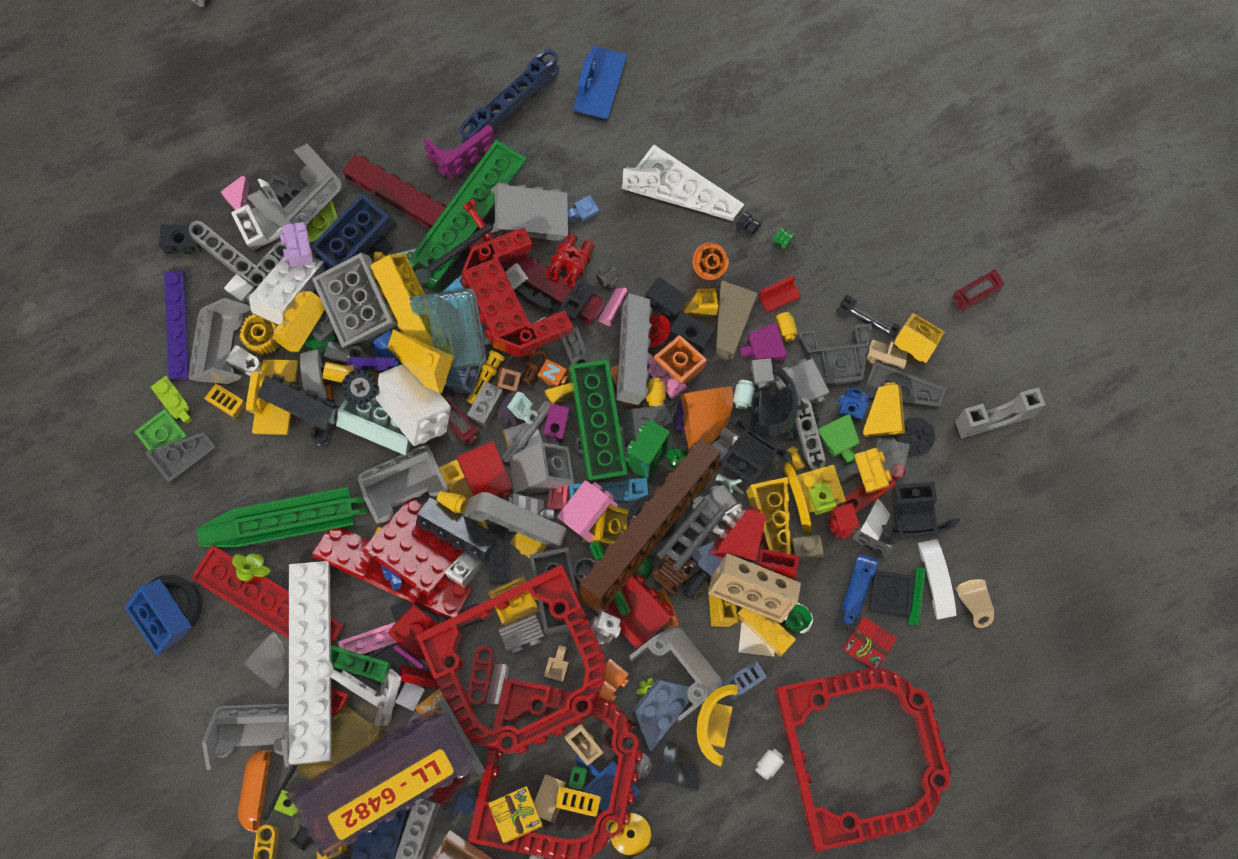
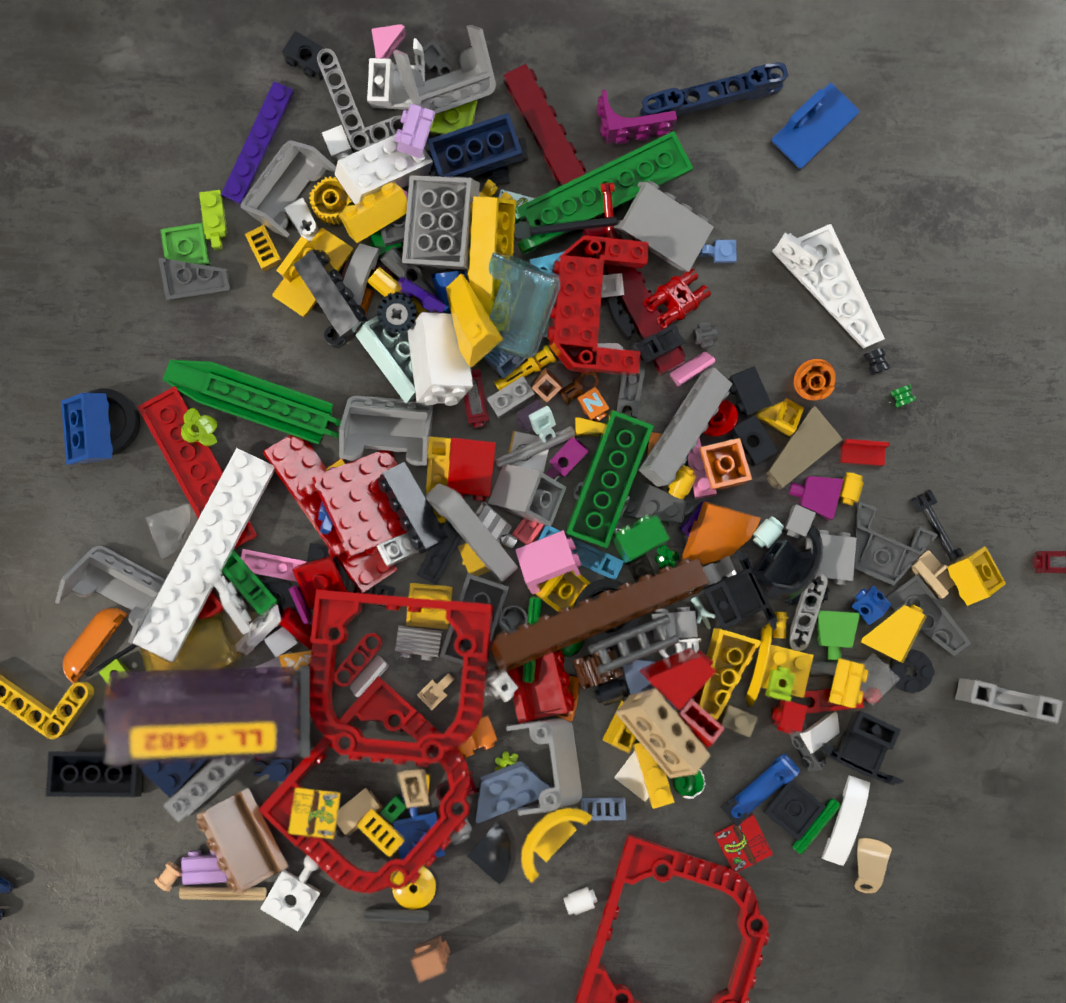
camera: 25 degrees right, 10 degrees up
yellow cone [437,491,468,514] -> none

